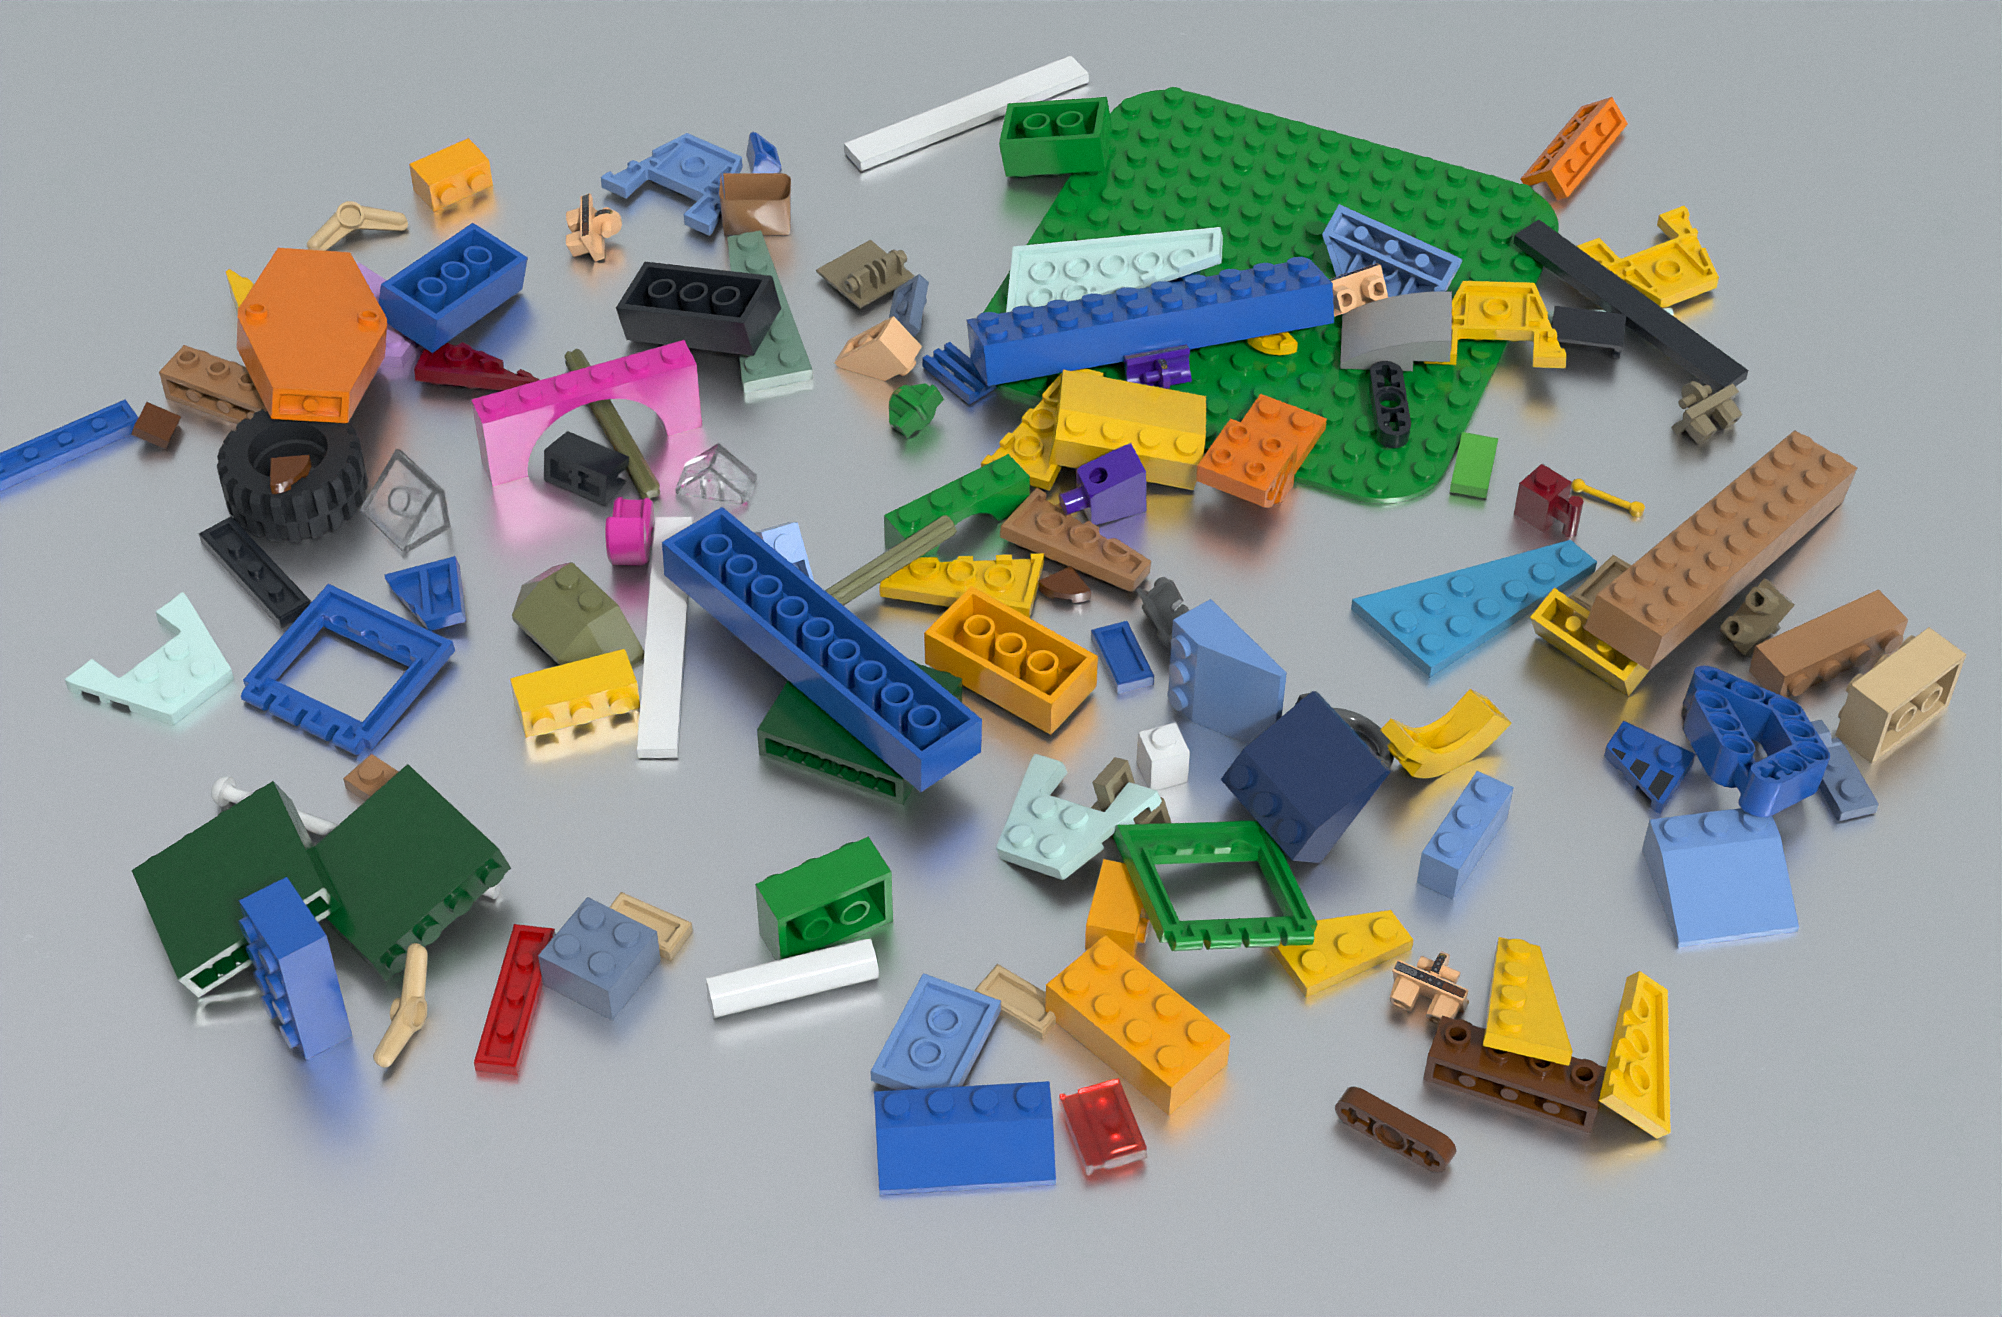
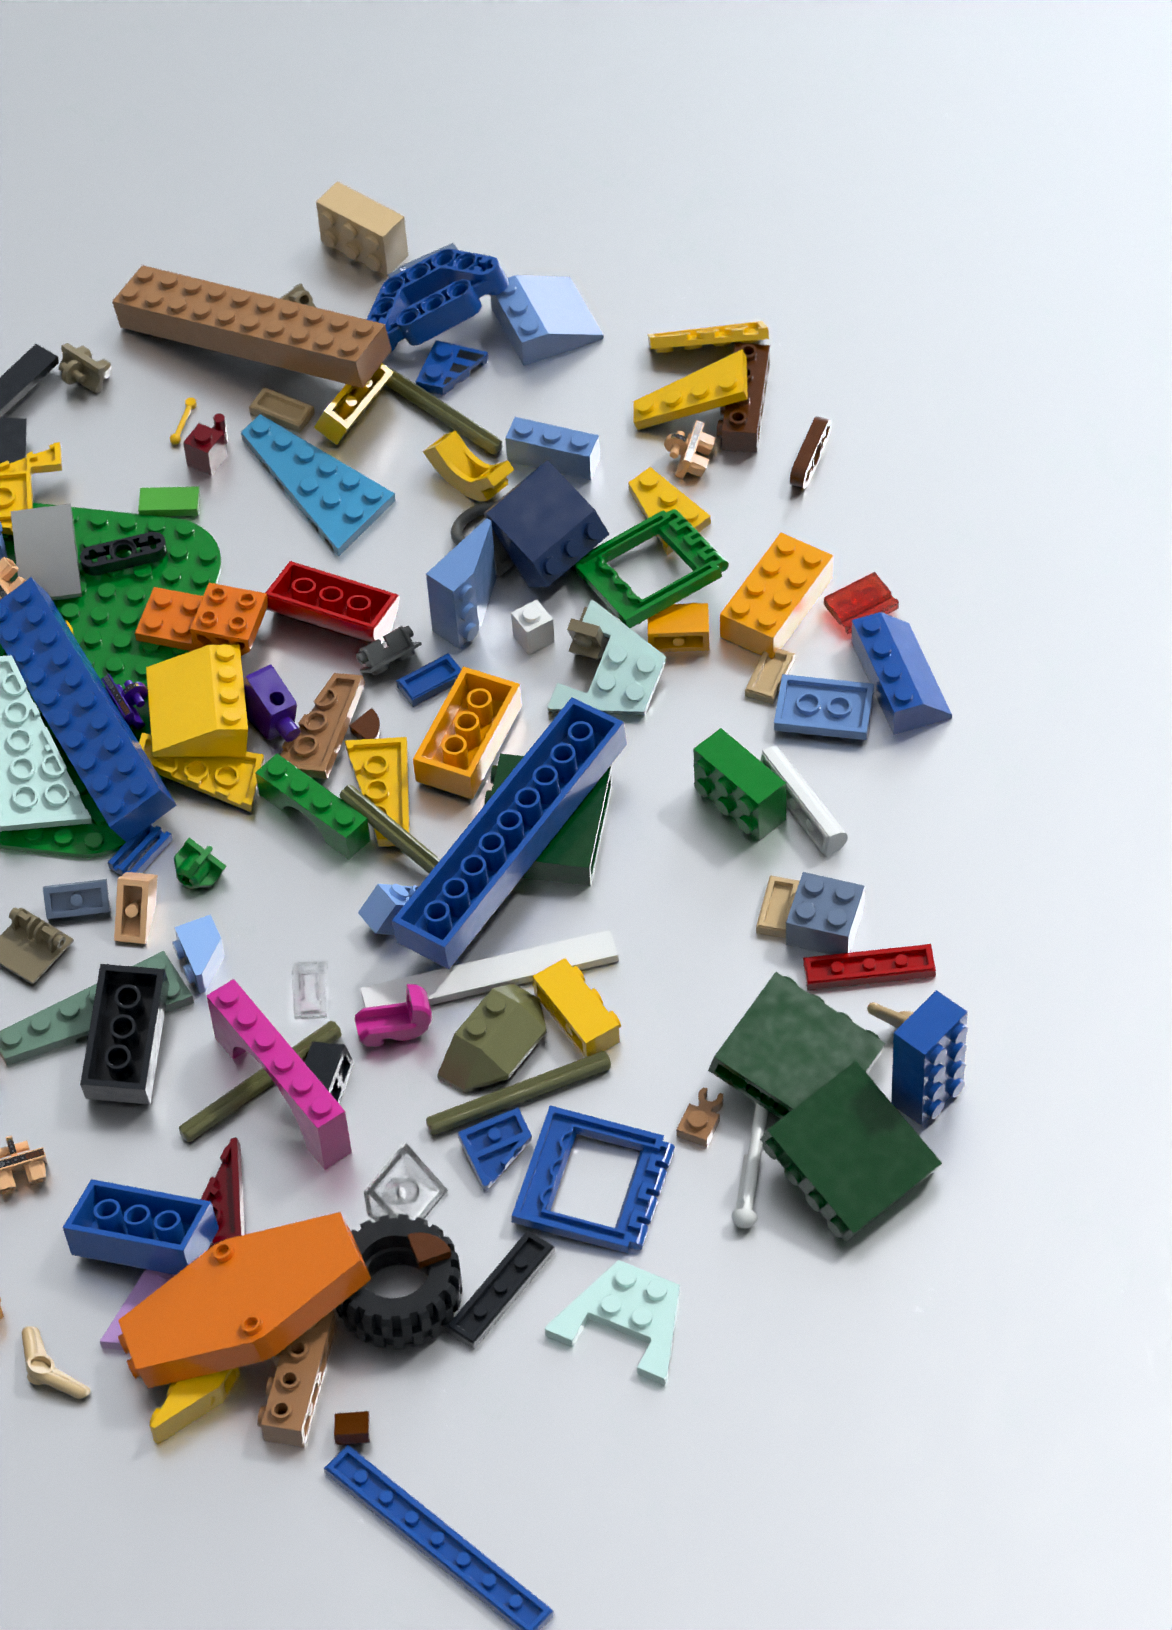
camera: 100 degrees left, 5 degrees up
medium nougat brick [1749,589,1908,698] -> none
none -> light blue slope [172,914,225,994]
none -> red brick [265,561,399,643]
none -> olive axle [382,362,503,455]
none -> olive axle [426,1051,611,1135]

